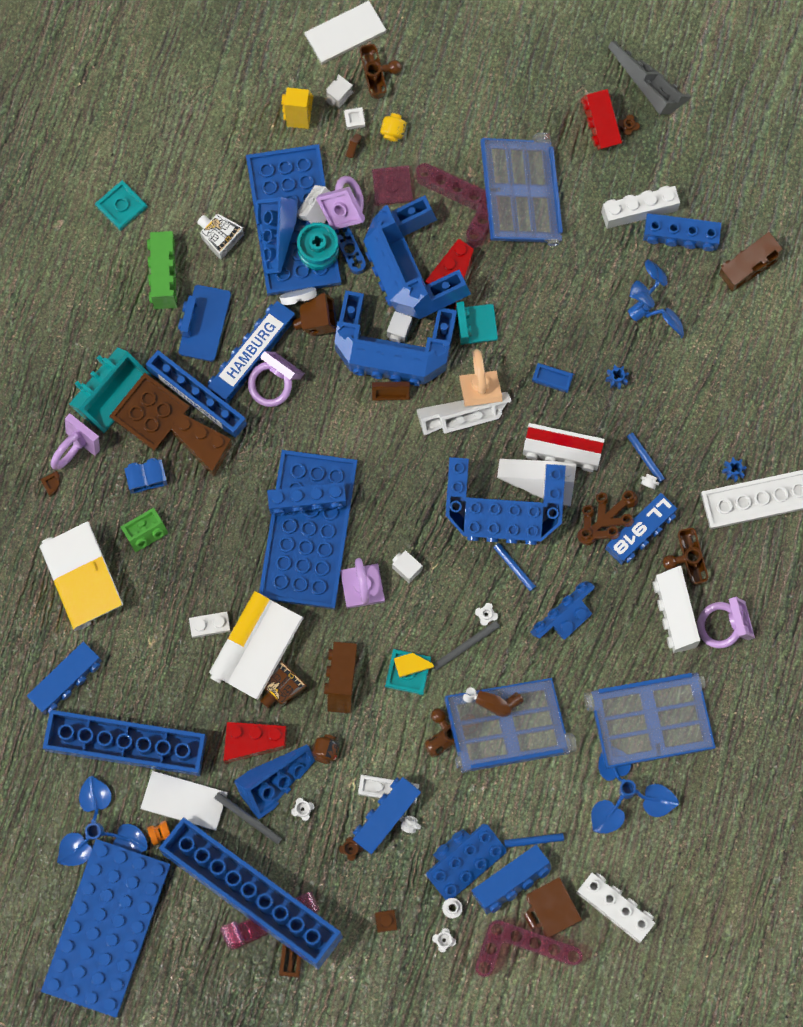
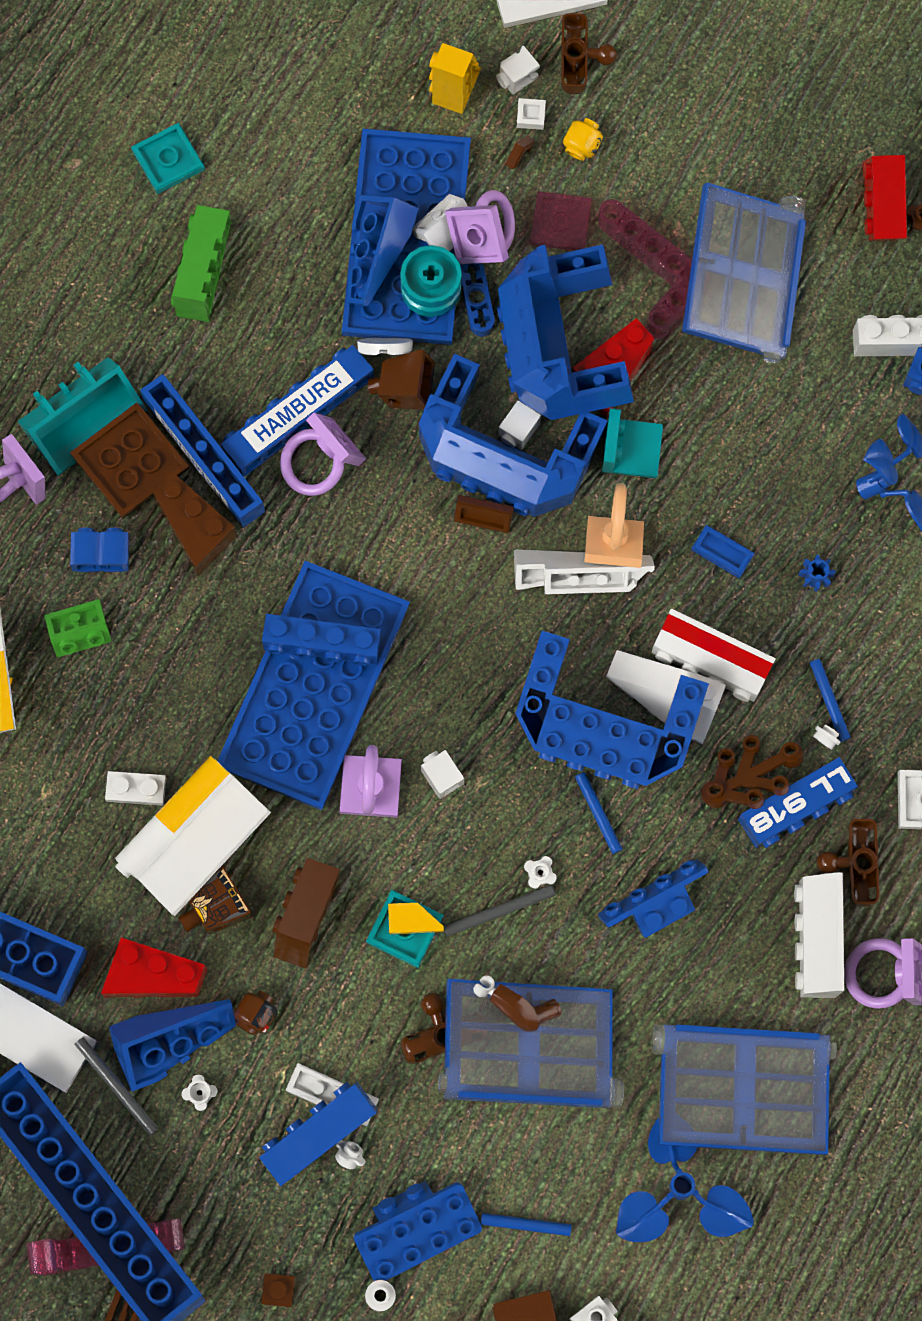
camera: 10 degrees right, 0 degrees up
blue bracket [178,285,231,362] -> none
white torso [197,214,244,260] -> none
reddish brown plate [339,837,363,861] -> none
blue brick [471,845,552,915] -> none

